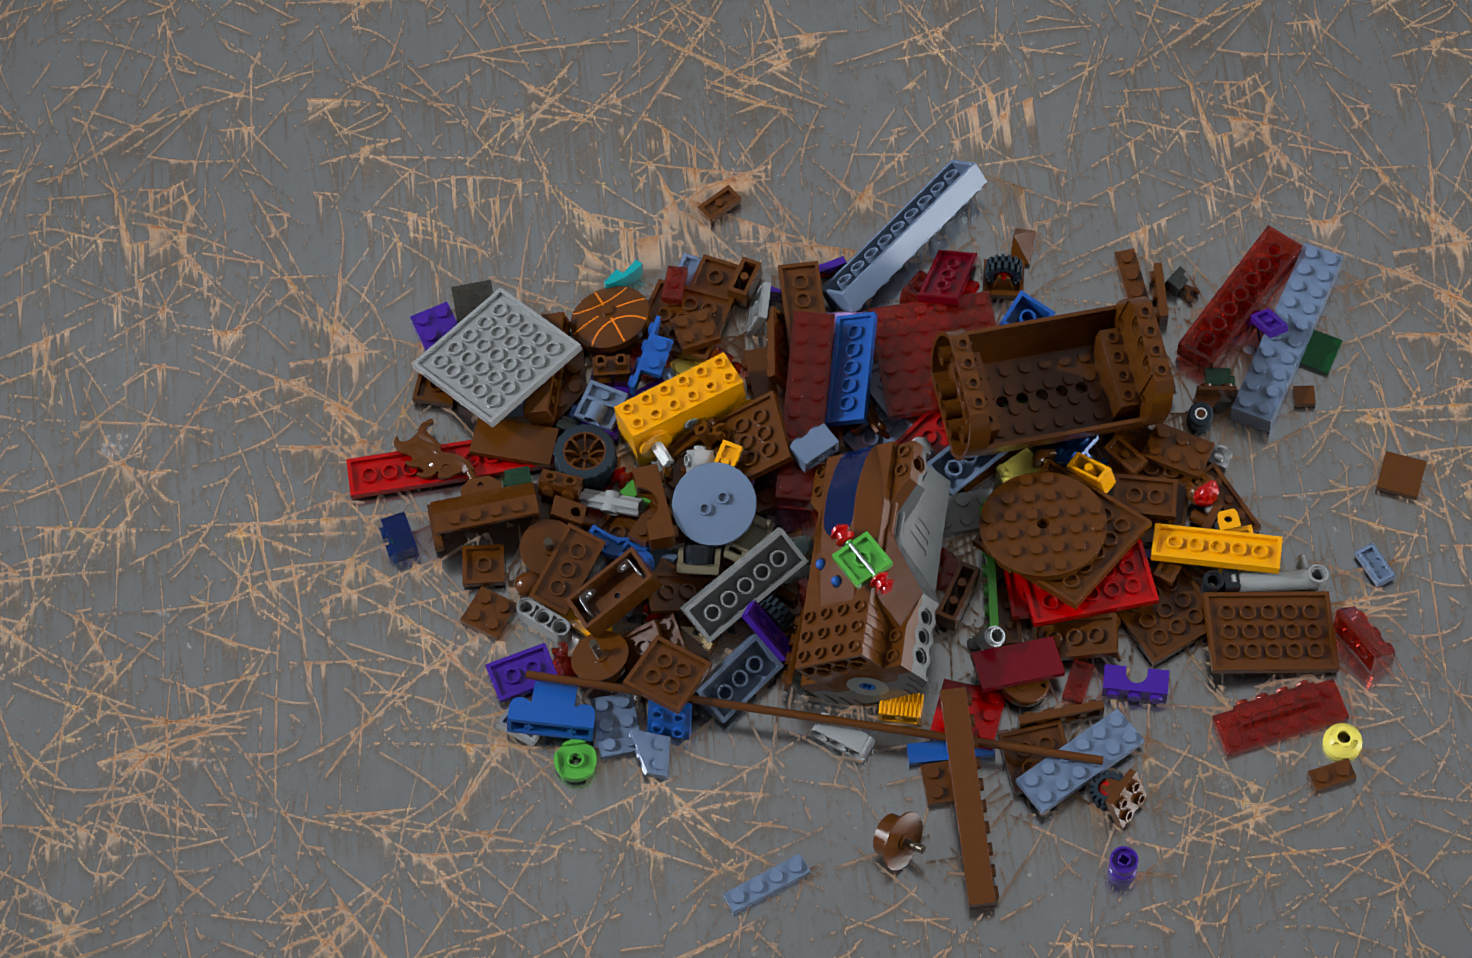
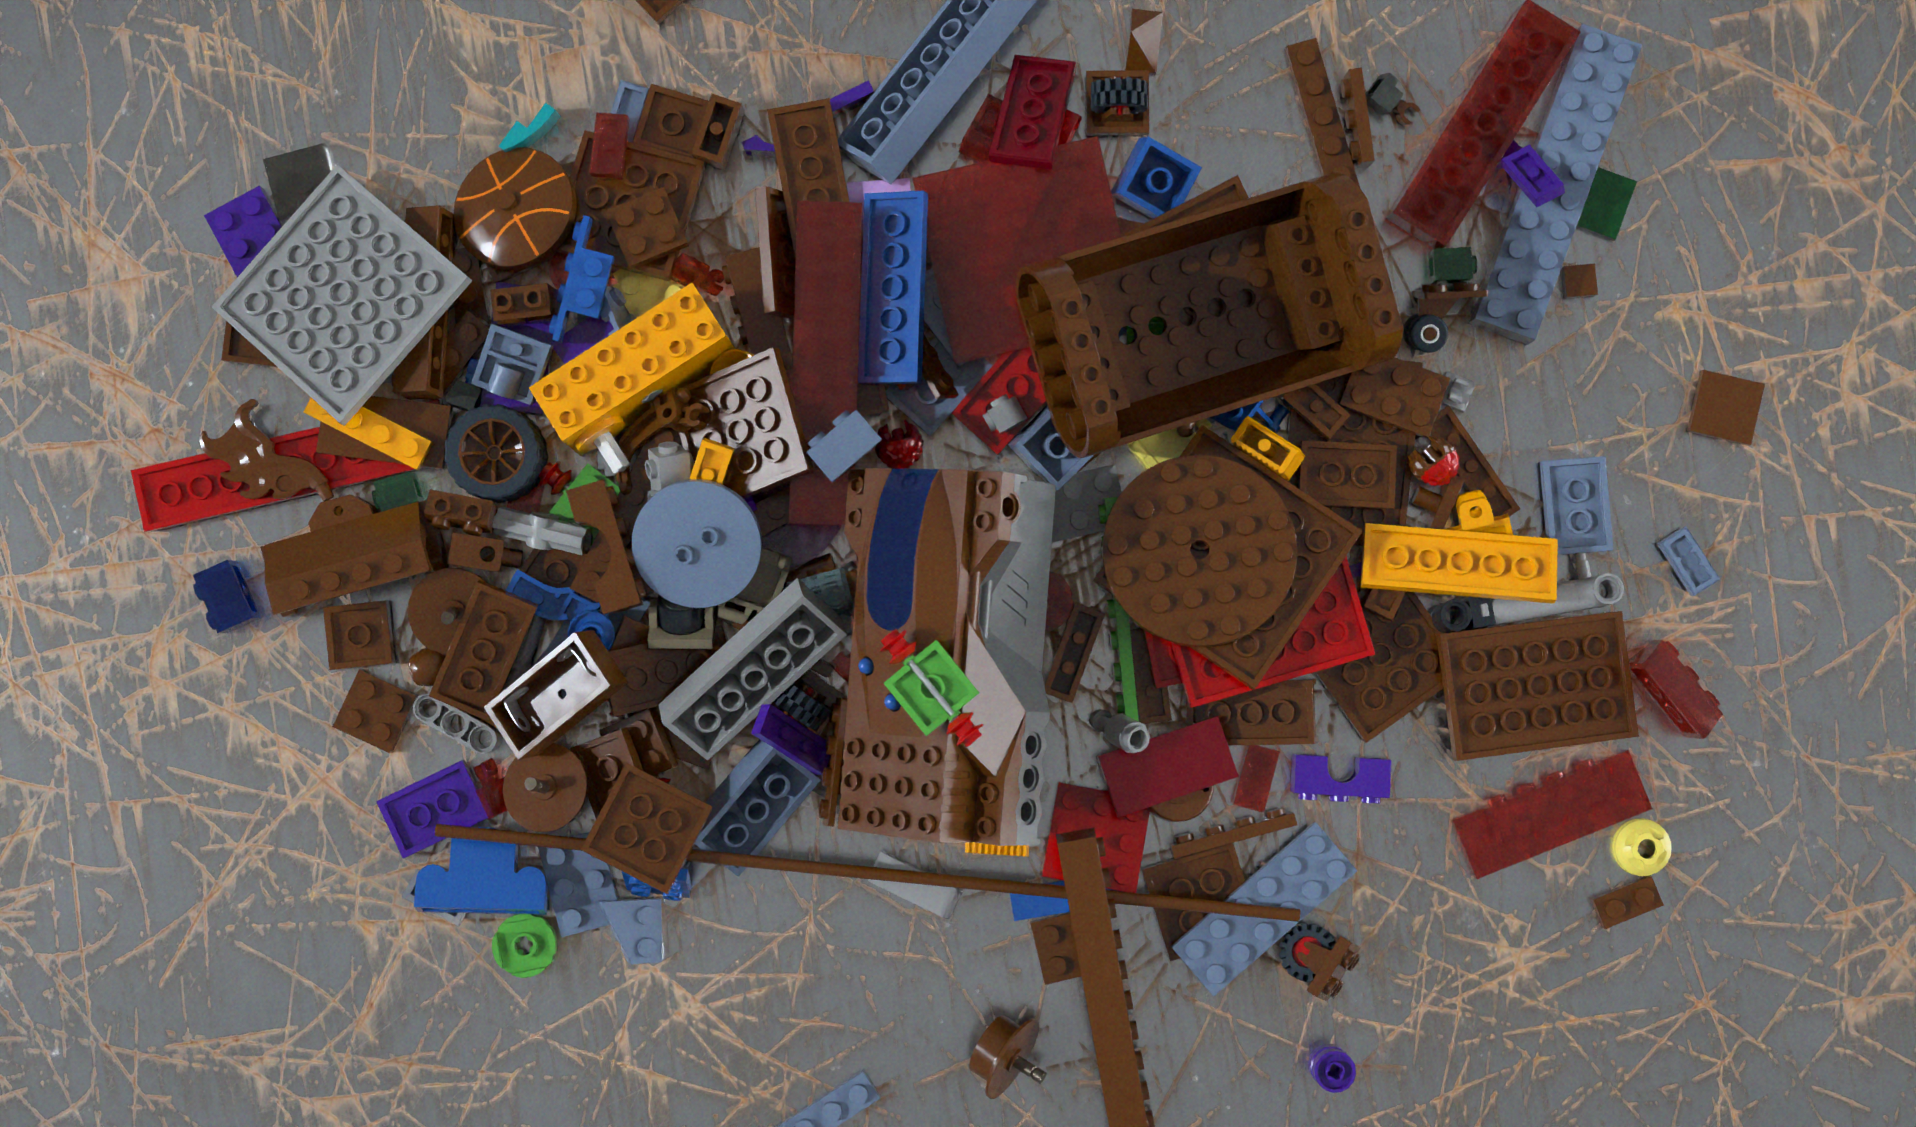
camera: 10 degrees left, 25 degrees up
light grey tile [746,282,771,336] -> none
none -> light orange plate [303,398,434,470]
none -> sand blue plate [1540,456,1614,555]

